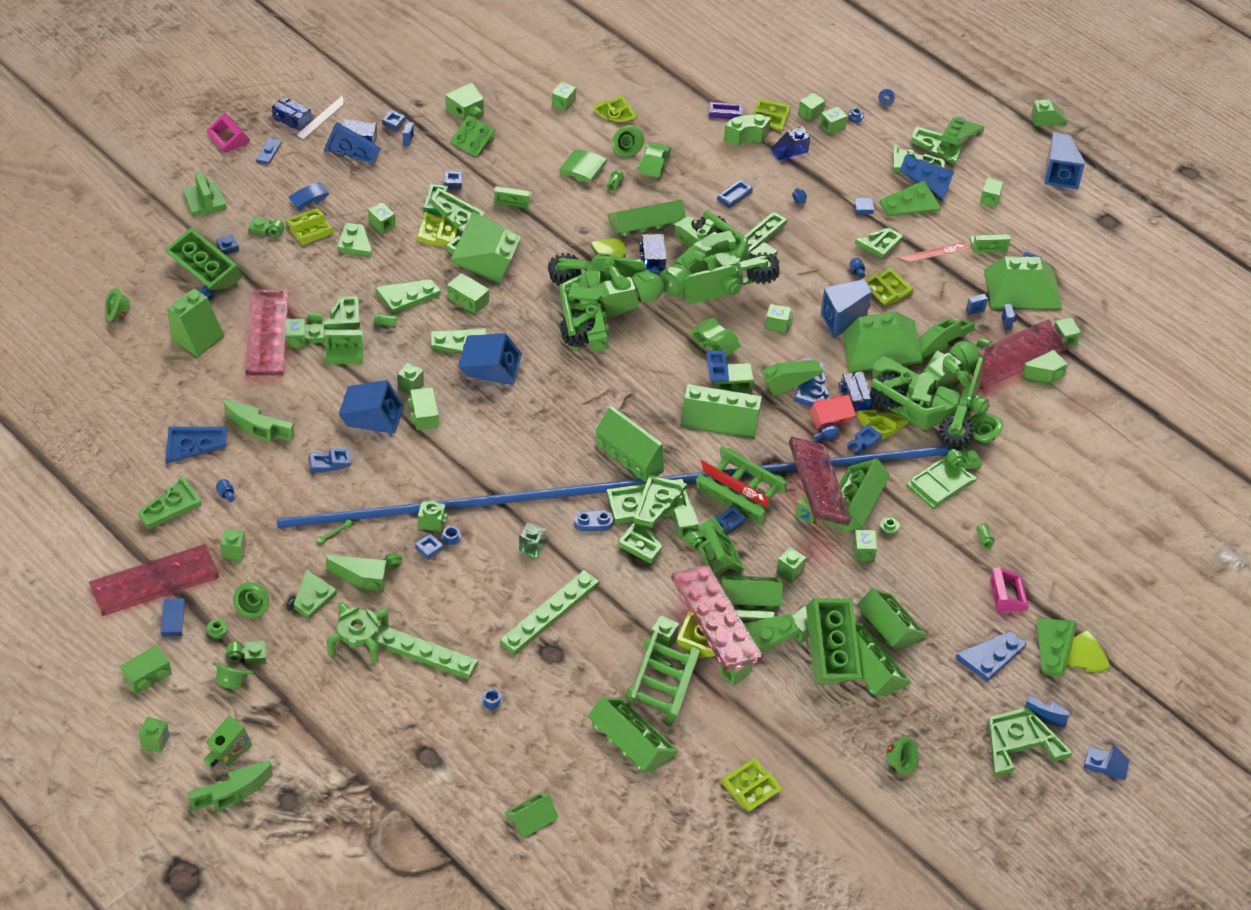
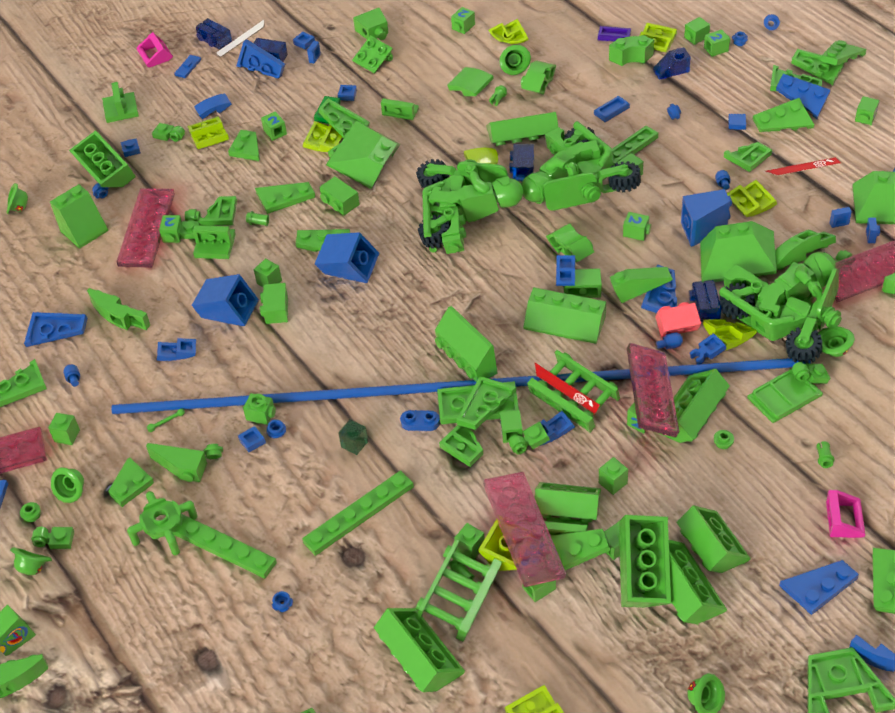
camera: 15 degrees right, 0 degrees up
bright green bracket [698,525,745,579] -> none
bright green brick [853,530,877,562] -> none
bright green panel [970,234,1011,253] -> none

